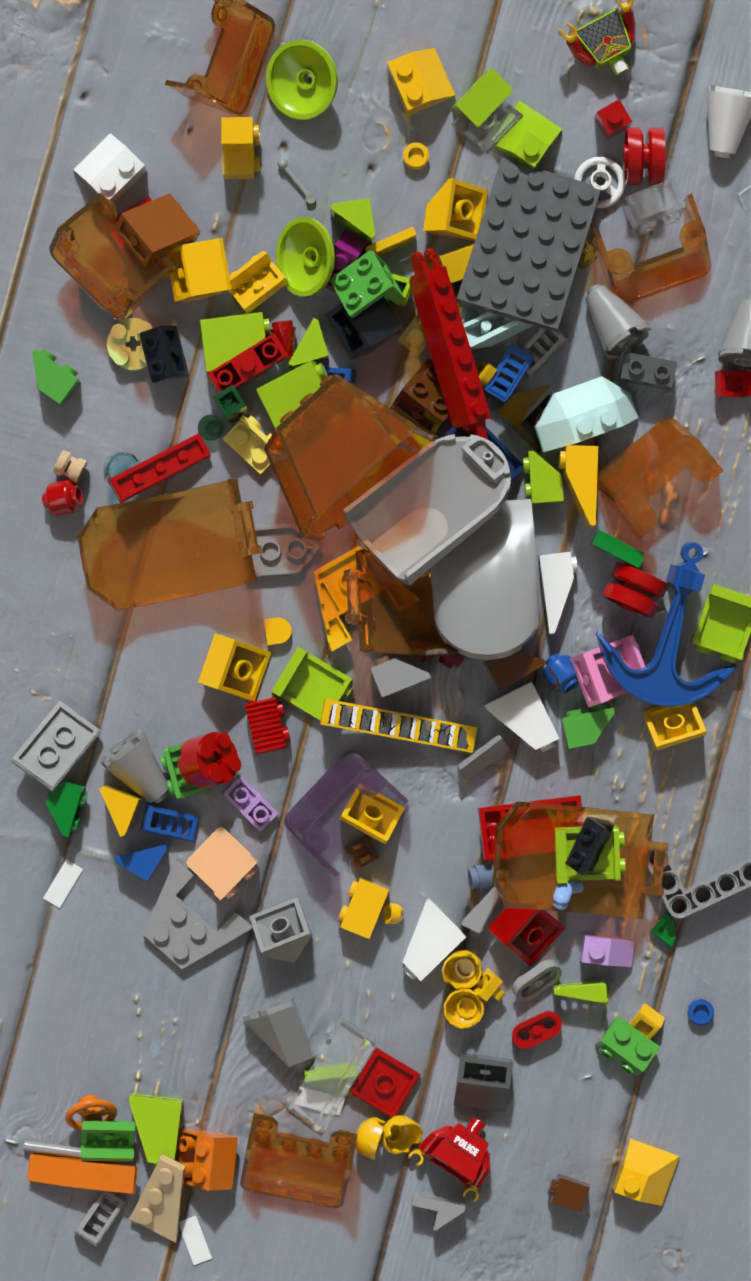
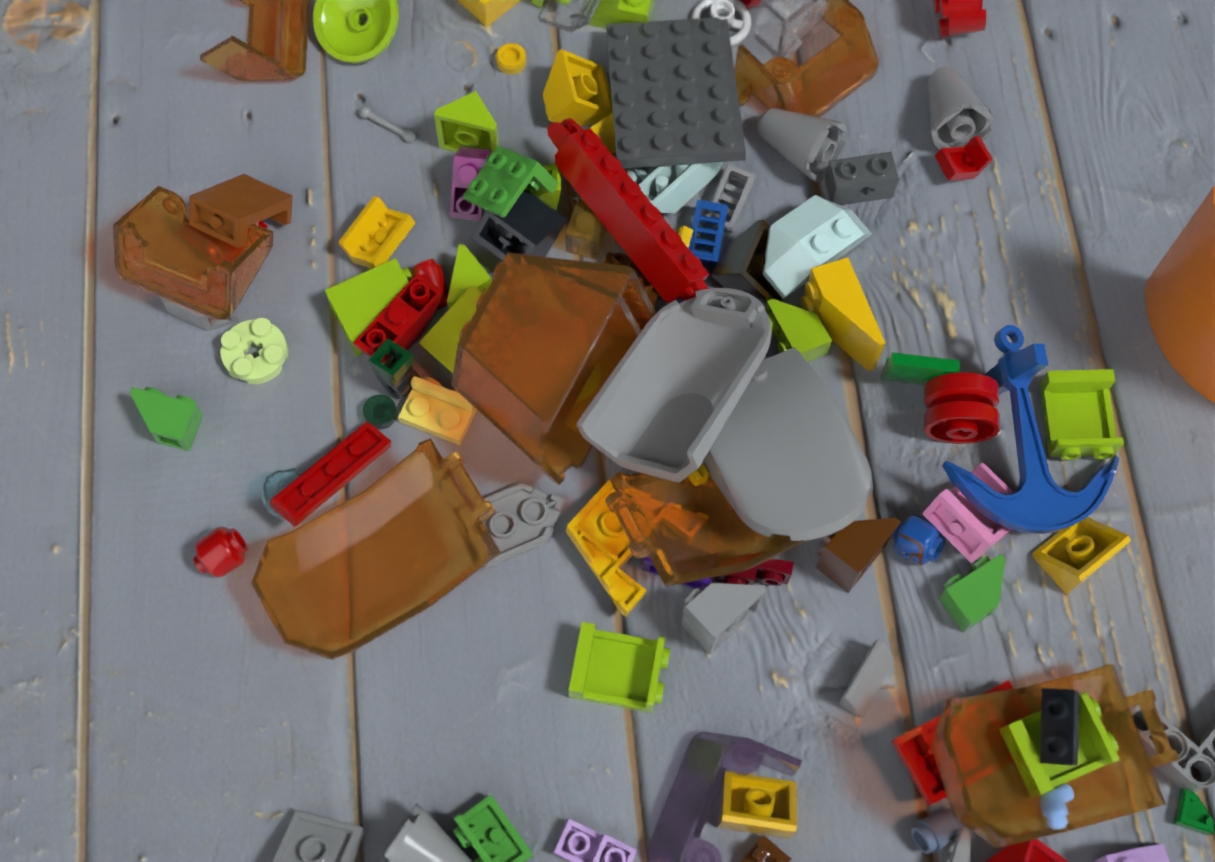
camera: 25 degrees left, 20 degrees down
tan wheel [53,450,88,484] -> none
white slope [73,133,147,207] -> none
black bracket [139,326,189,383] -> none
yellow slope [166,238,232,302] -> none
red brick [178,732,241,789] -> none
yellow slope [198,633,271,702] -> none
yellow brick [221,117,260,179] -> none
red brick [245,697,291,755] -> none
yellow tile [264,617,292,645] -> none
lime dish [276,217,335,296] -> none
tile [319,698,478,753] -> none
yellow tile [365,226,417,256] -> none
white slope [484,682,559,752] -> none
white slope [538,552,578,634] -> none
clear orange windscreen [597,418,724,539] -> none

